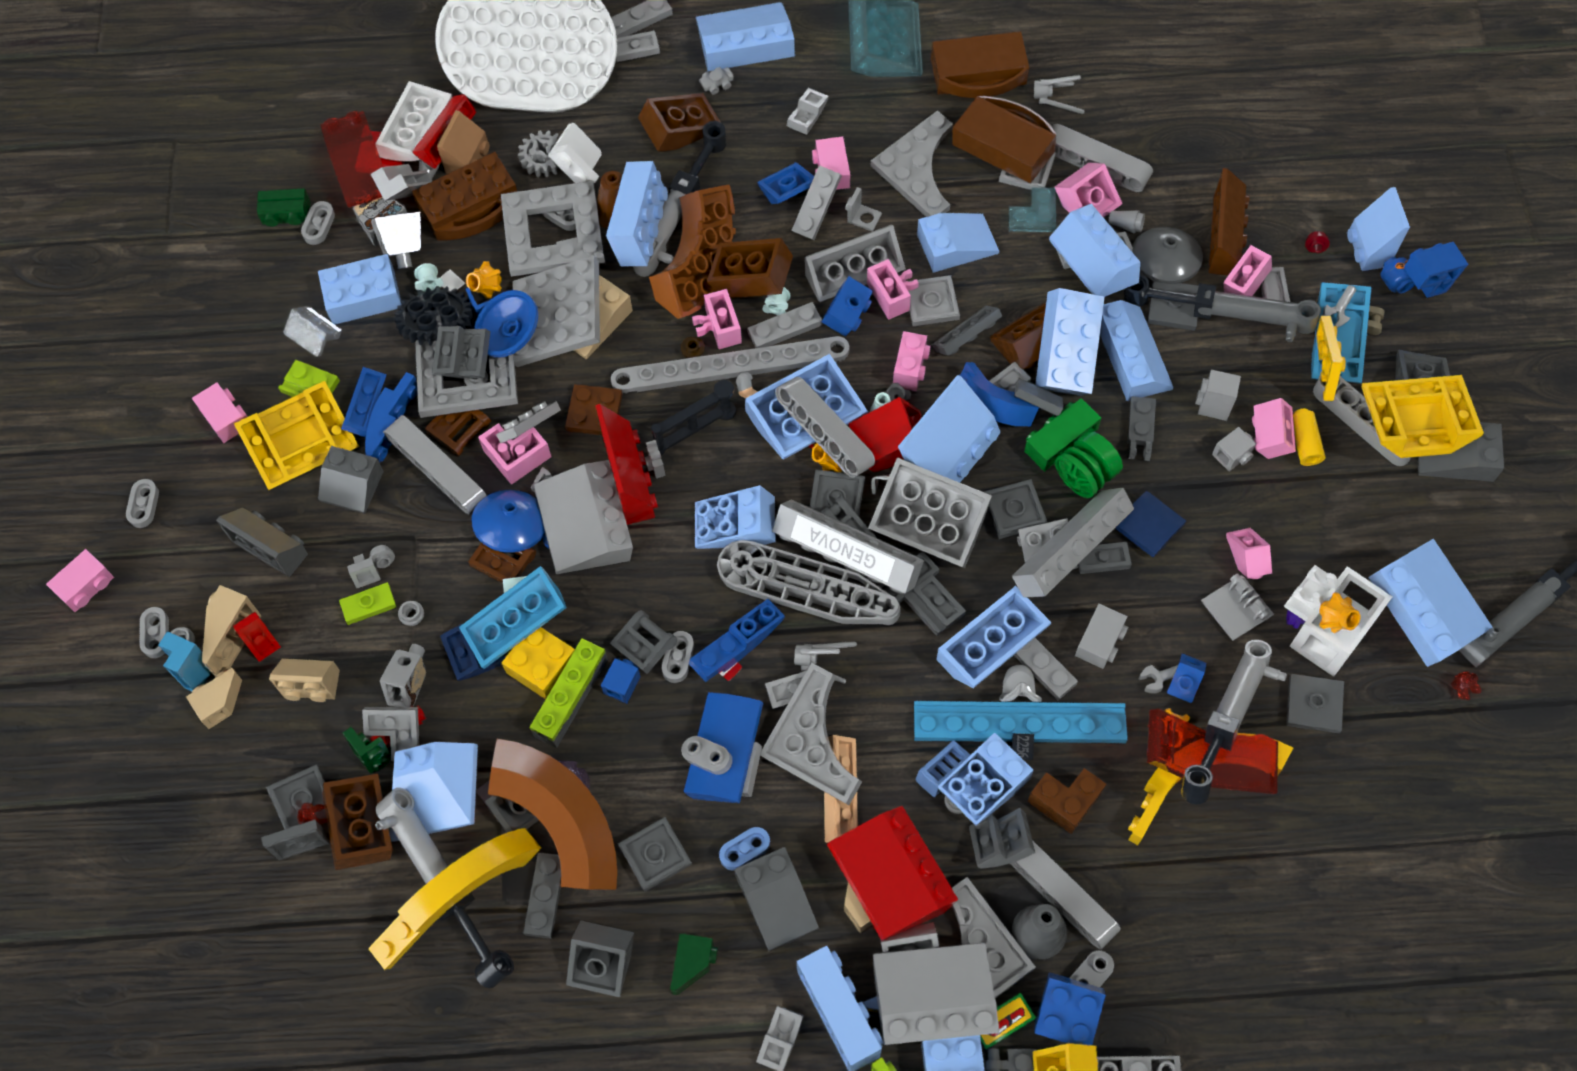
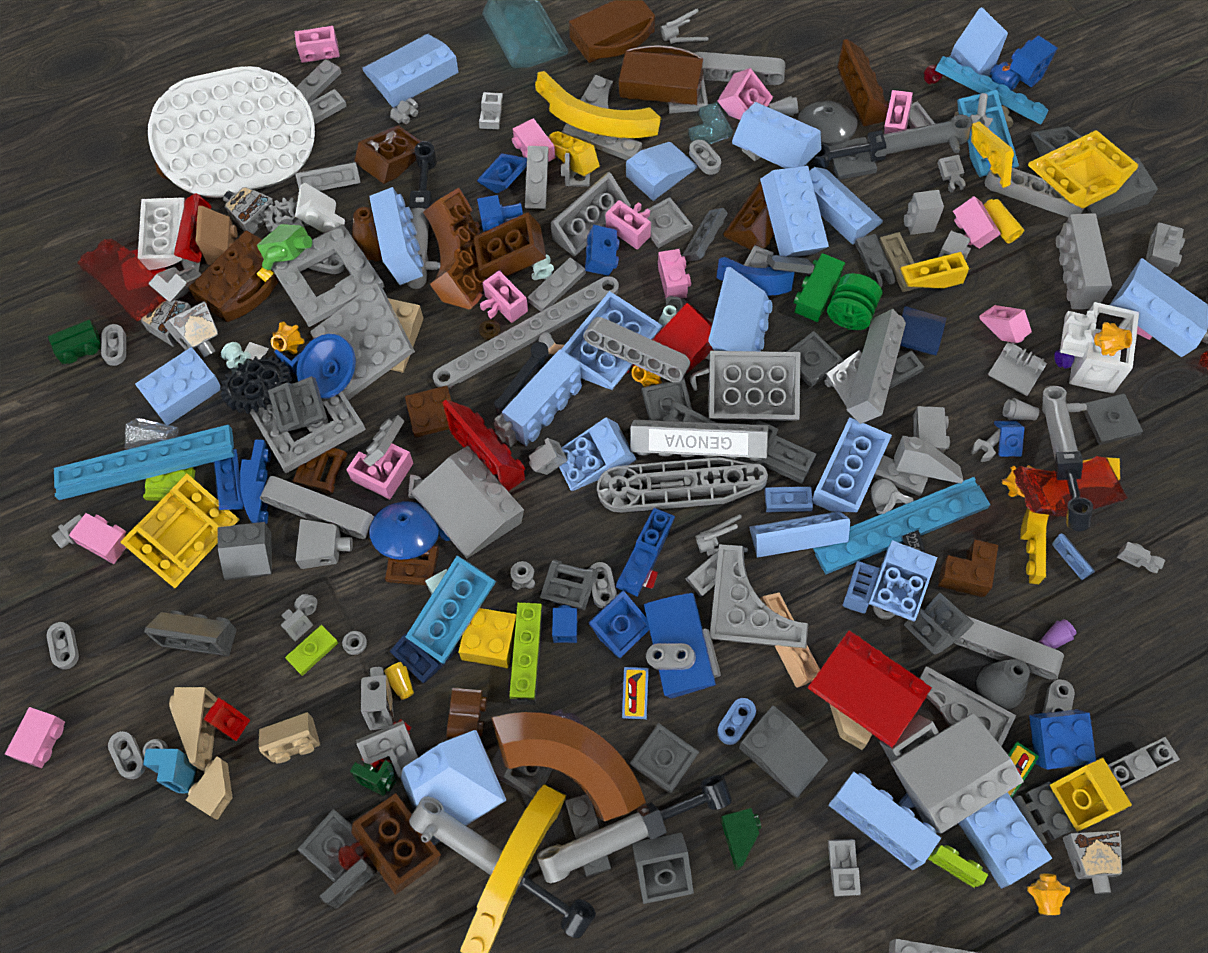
camera: 25 degrees left, 0 degrees up
none -> light grey piece [51,514,82,548]
none -> dark azure plate [54,425,235,500]
none -> torso [223,187,274,234]
none -> bright green torso [257,224,312,282]
none -> light grey plate [295,162,361,191]
none -> light grey torso [295,519,353,569]
none -> yellow cone [384,662,414,700]
none -> reddish brown brick [446,688,487,740]
none -> blue brick [477,195,523,232]
none -> light blue brick [502,349,582,446]
none -> light grey brick [510,561,535,590]
none -> light grey brick [529,438,568,475]
none -> yellow arch [535,71,661,138]
none -> light grey piece [537,775,732,883]
none -> yellow slope [548,131,599,176]
none -> blue slope [588,591,650,658]
none -> slope [622,667,648,719]
none -> light grey plate [689,140,721,175]
none -> light blue slope [750,512,850,557]
none -> medium blue plate [765,487,813,512]
none -> dark tan plate [879,232,921,292]
none -> light grey slope [894,436,963,484]
none -> yellow slope [900,252,969,288]
none -> dark azure plate [935,56,1048,124]
none -> light grey plate [937,155,965,193]
none -> light grey cone [1003,398,1039,420]
none -> medium lavender cone [1039,619,1077,649]
none -> medium blue slope [1052,533,1095,580]
none -> light grey brick [1056,214,1112,309]
none -> light grey plate [1117,542,1165,573]
none -> light grey brick [1146,222,1185,274]

